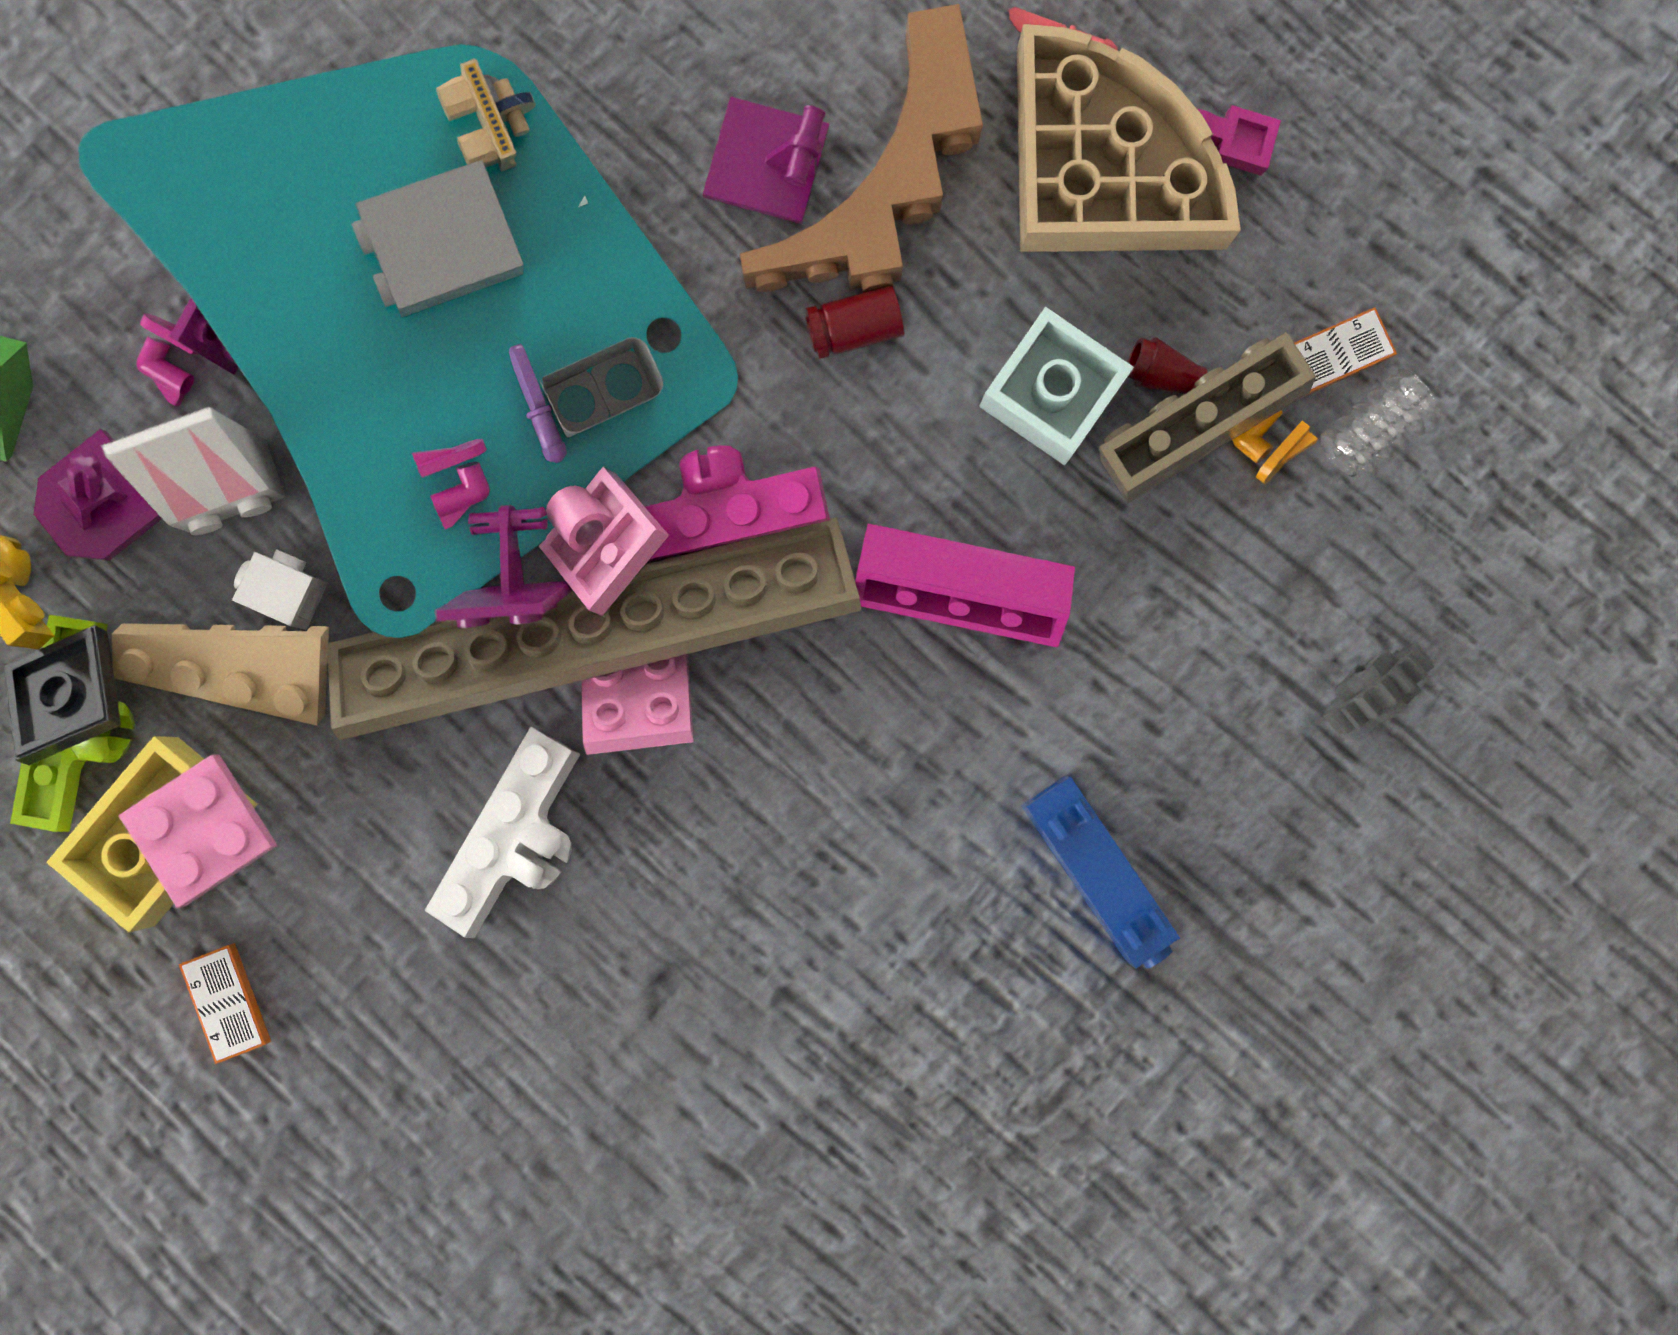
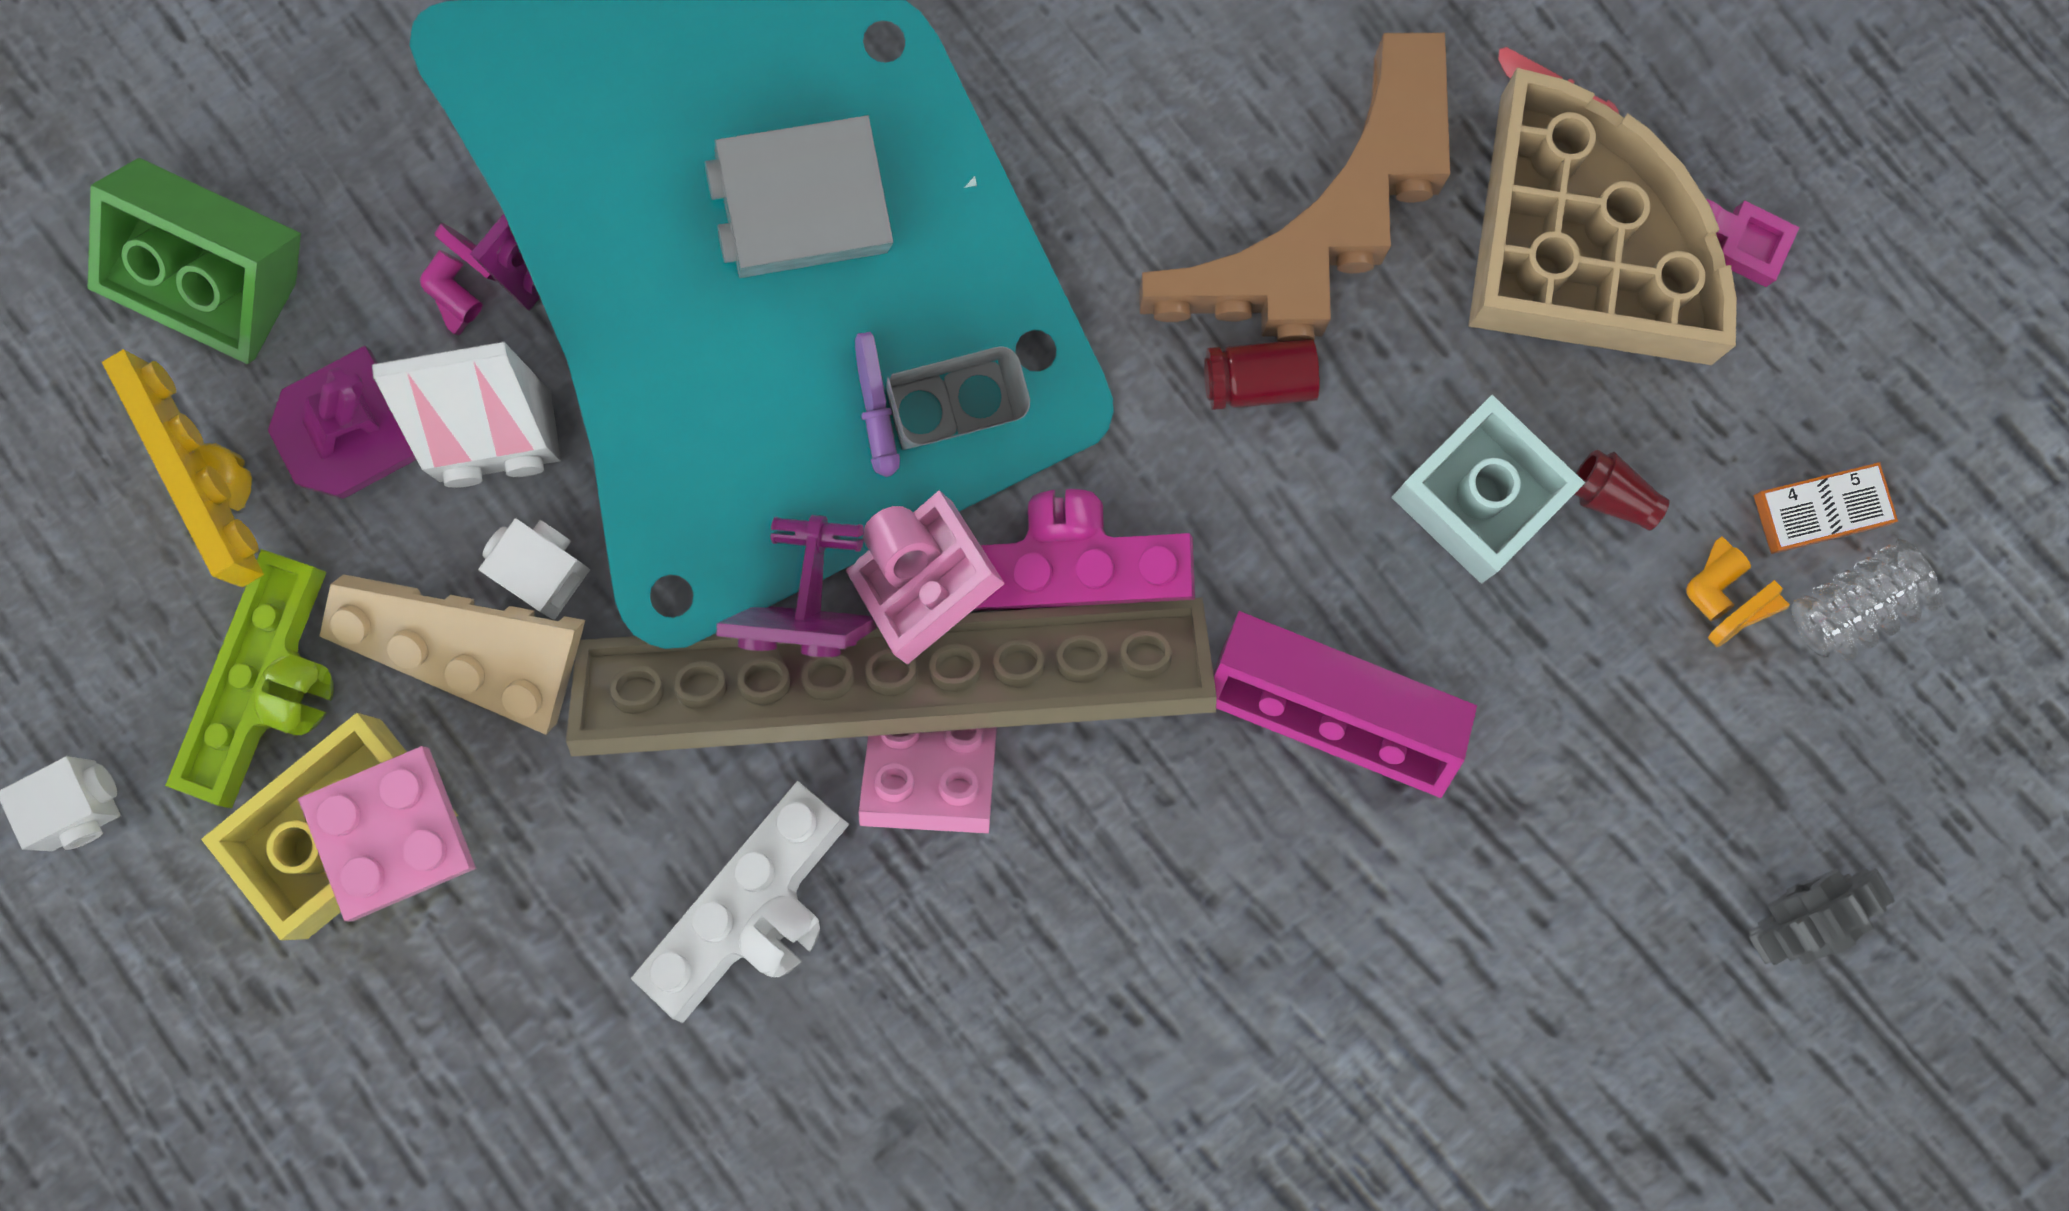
camera: 15 degrees right, 5 degrees down
black tile [4,625,121,765] -> none
tile [179,943,271,1064] -> none
dark pink piece [412,439,490,529] -> none
tan hips [436,59,536,172] -> none
magenta plate [702,96,830,224] -> none
blue brick [1021,776,1180,968] -> none
dark tan brick [1099,332,1316,504] -> none

